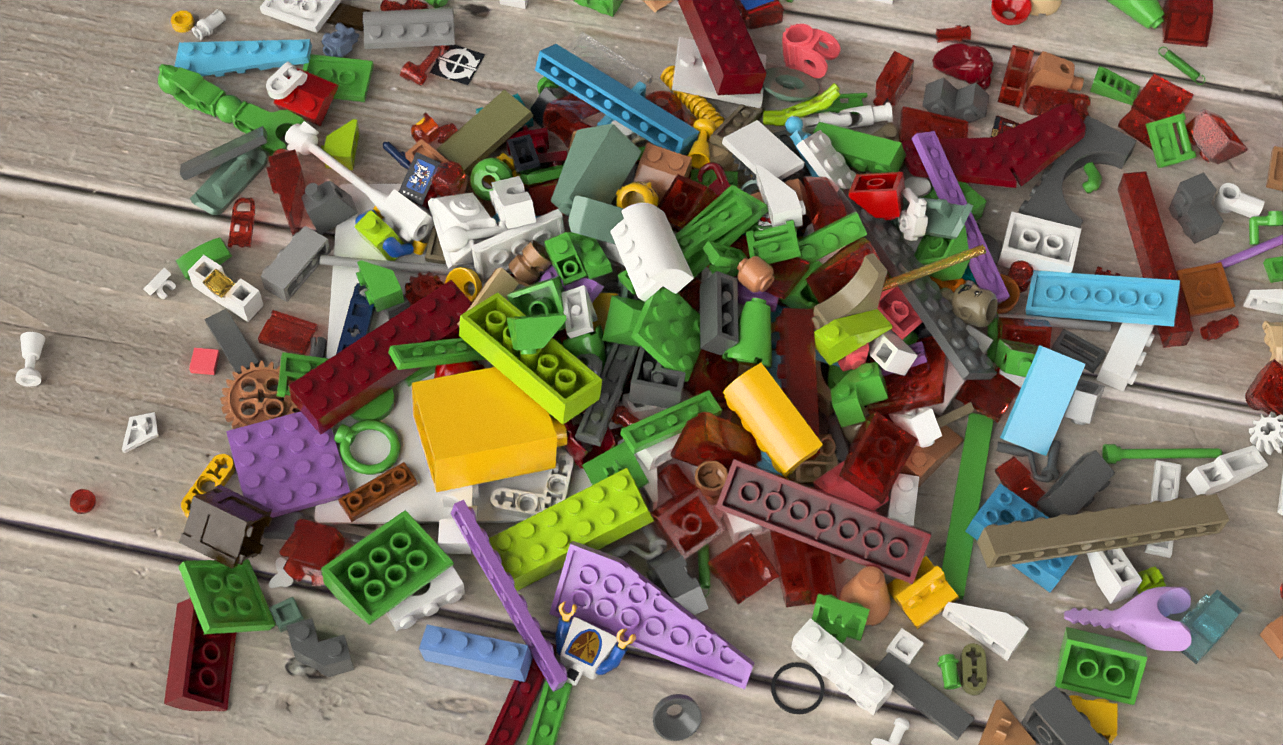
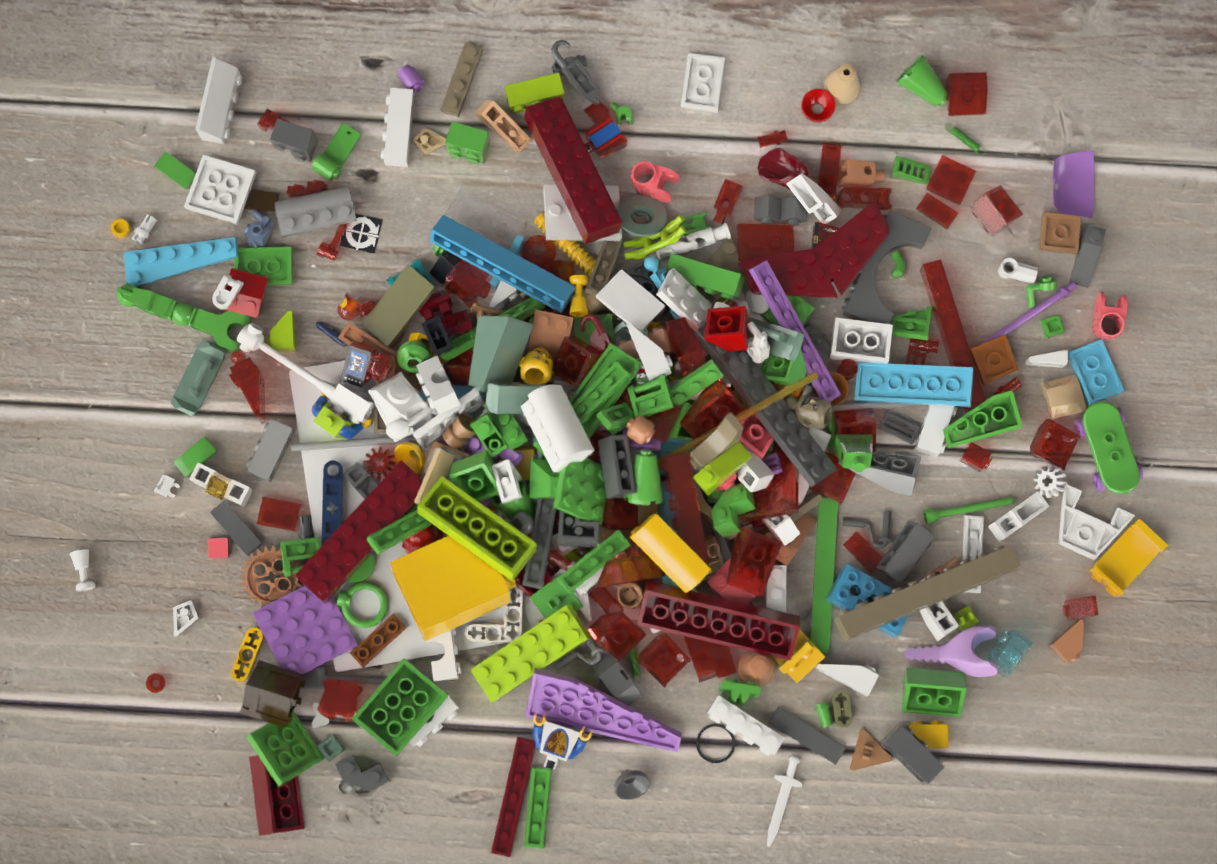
camera: 10 degrees left, 20 degrees up
dark grey tile [180,126,267,180] -> none
clear red piece [228,197,256,248] -> none
dark grey torso [301,181,358,235] -> none
bright green slope [356,260,405,312] -> none
medium blue brick [419,624,533,682] -> none
medium lavender plate [450,499,568,692] -> none
bright green slope [507,313,567,354] -> none
white plate [886,628,924,666] -> none
medium azure tile [1000,345,1085,456] -> none
bright green plate [1146,113,1197,168] -> none
dark grey brick [1169,172,1224,244] -> none
none -> white slope [787,173,842,226]
none -> bright green wing [891,306,933,340]
none -> clear red pin [909,338,939,354]
none -> bright green wedge [943,390,1023,448]
none -> clear red brick [959,442,992,472]

